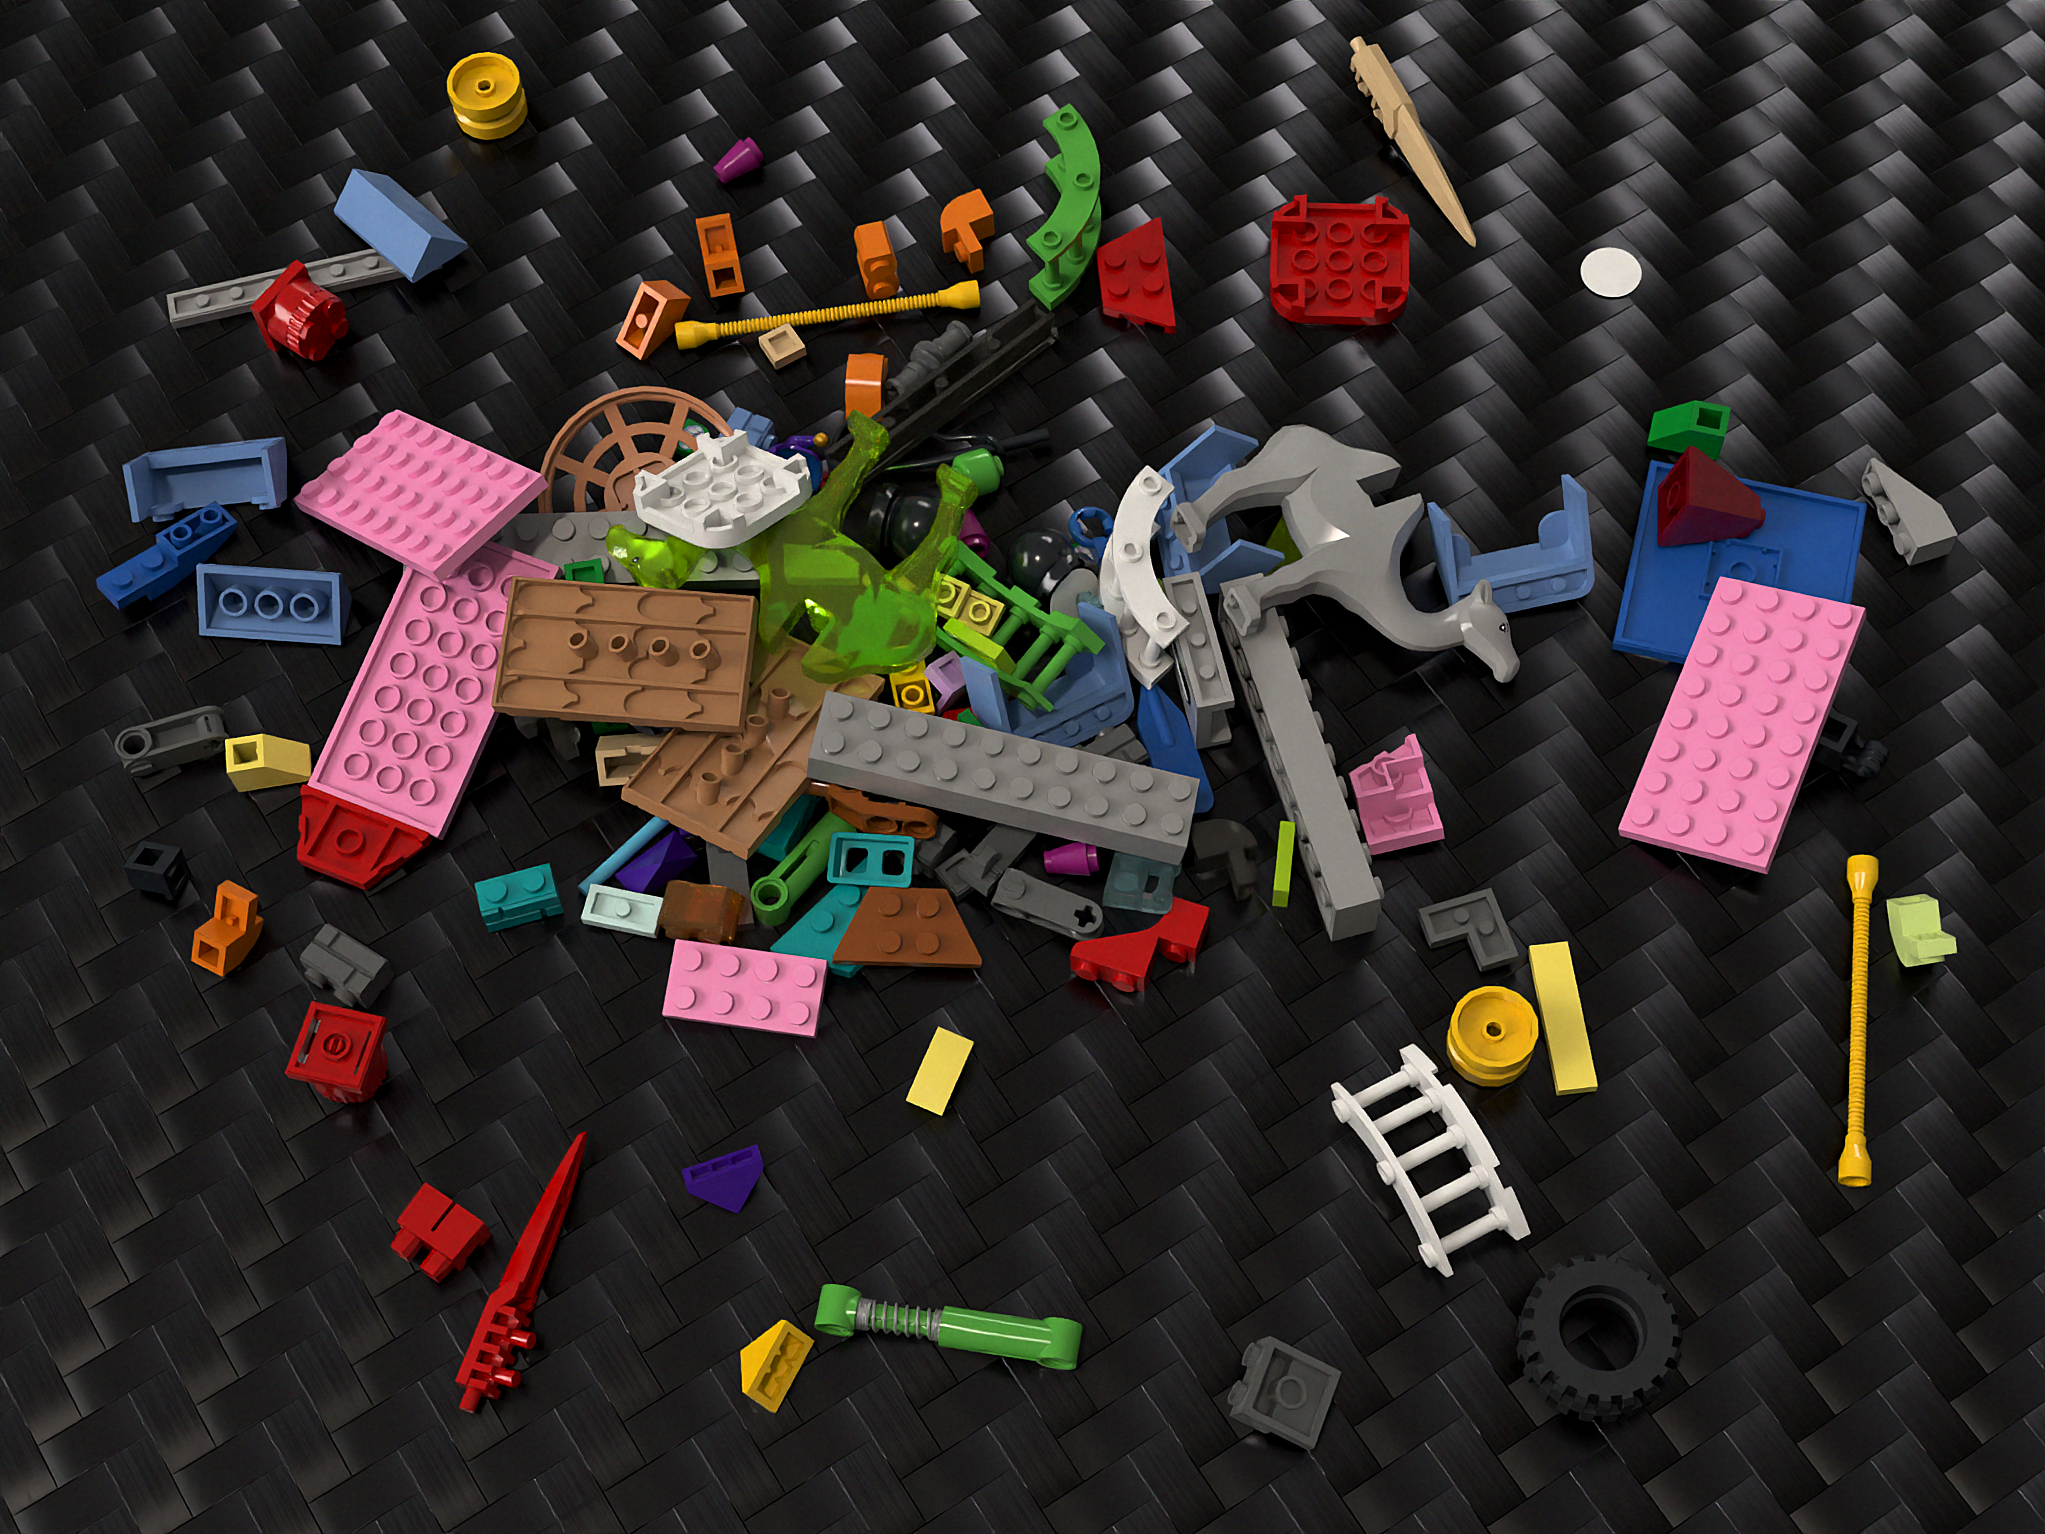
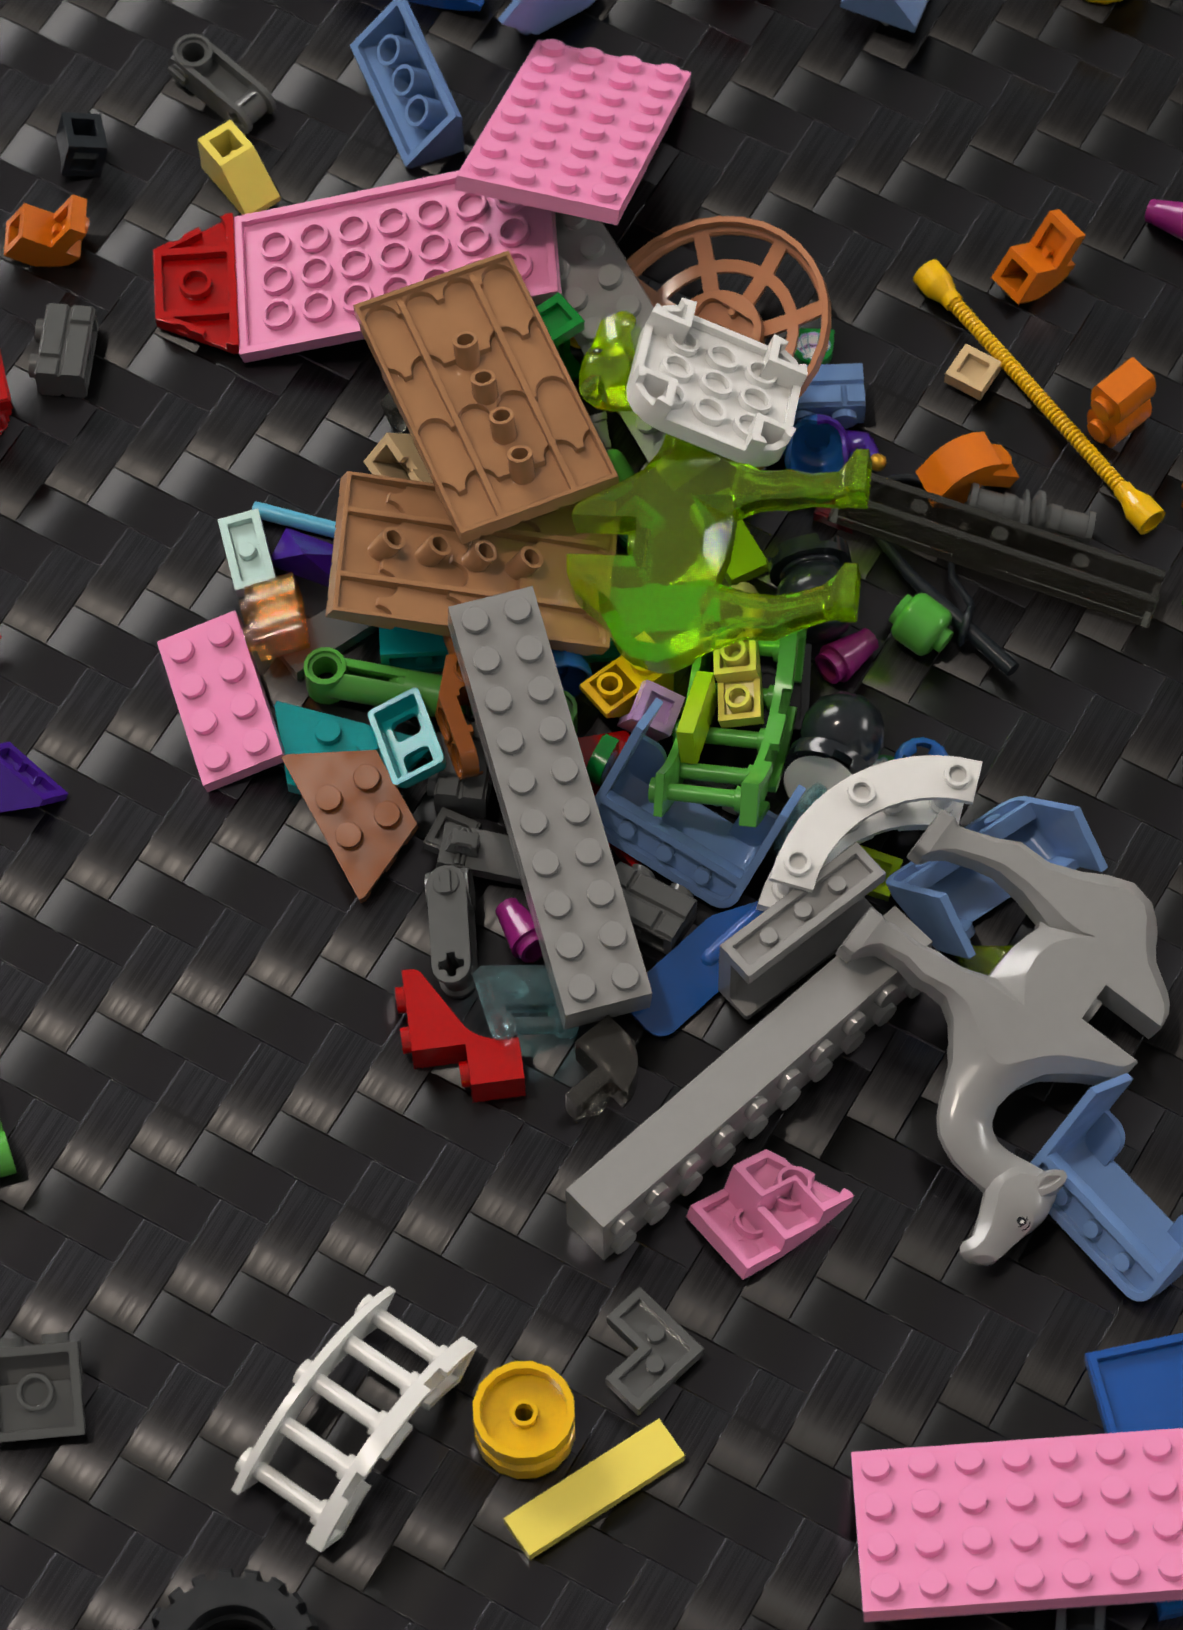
camera: 60 degrees right, 0 degrees up
teal brick [475,863,564,933] -> none
orange slope [616,280,691,360] -> none
light yellow slope [906,1026,974,1116] -> none
lime tile [1272,821,1296,907] -> none

